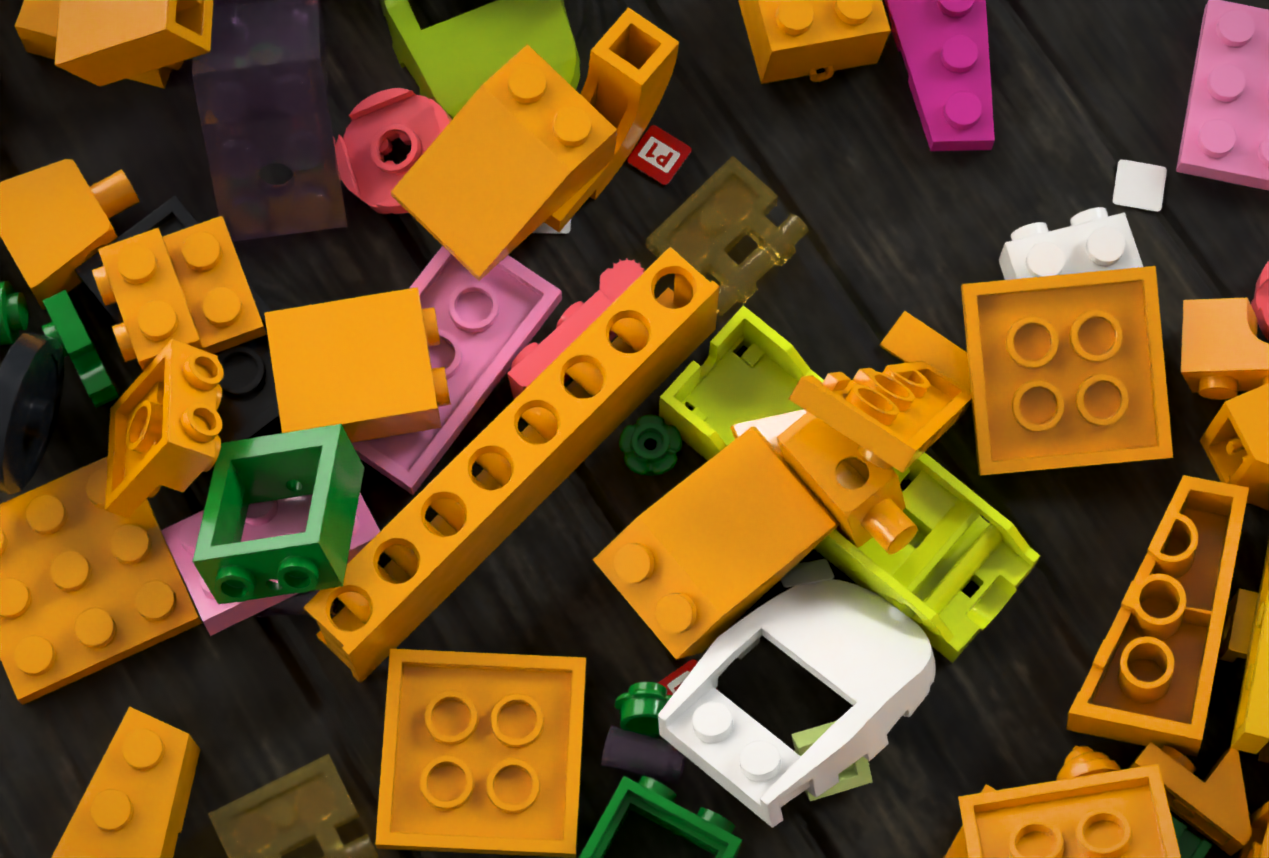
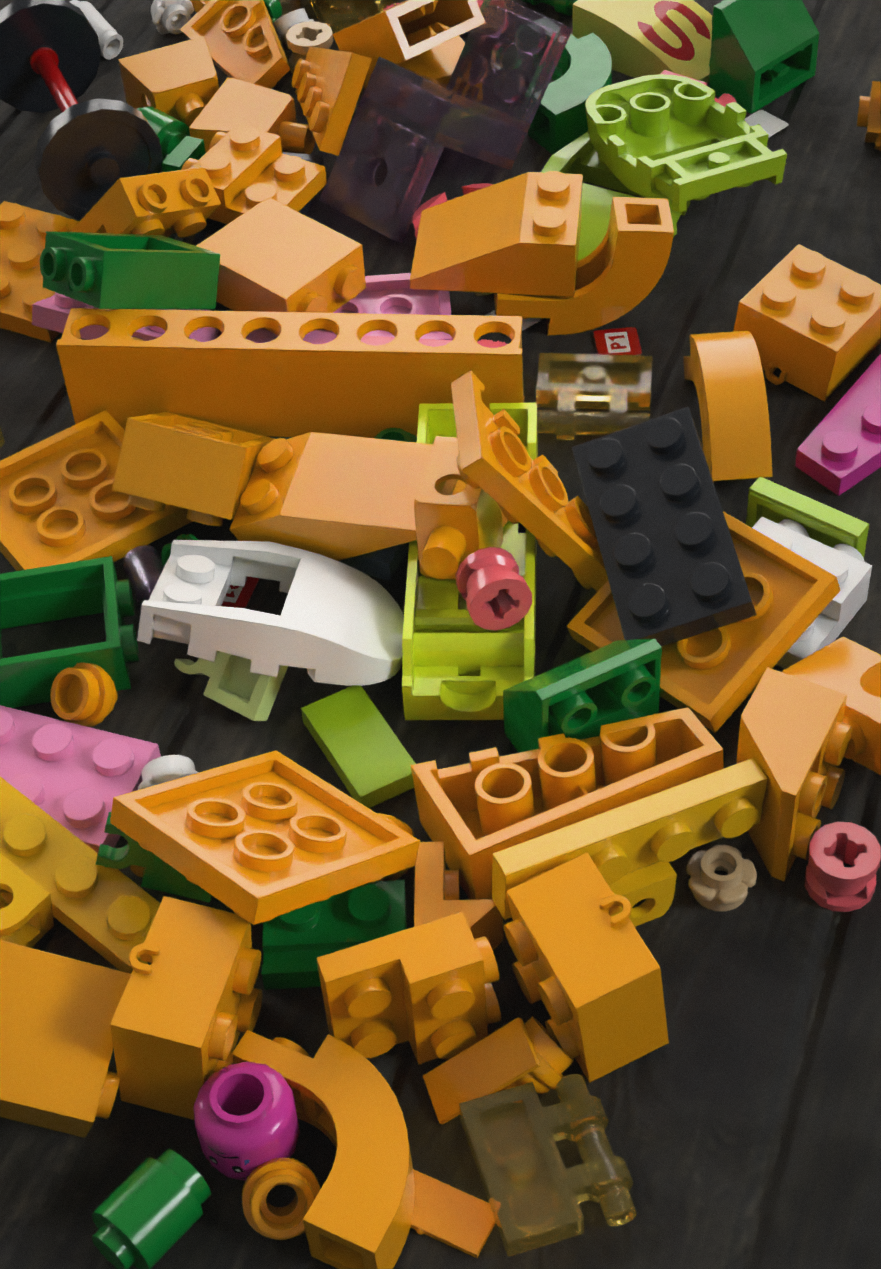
camera: 55 degrees right, 25 degrees down
white sticker [781,559,834,587] -> none
none -> light orange slope [112,412,275,526]
none -> light orange wing [291,47,372,156]
none -> lime tile [301,685,416,808]
none -> coral wheel [455,547,532,631]
none -> green slope [503,639,662,752]
none -> black plate [572,407,757,647]
none -> light orange arch [683,330,772,481]
none -> lime tile [746,477,869,558]

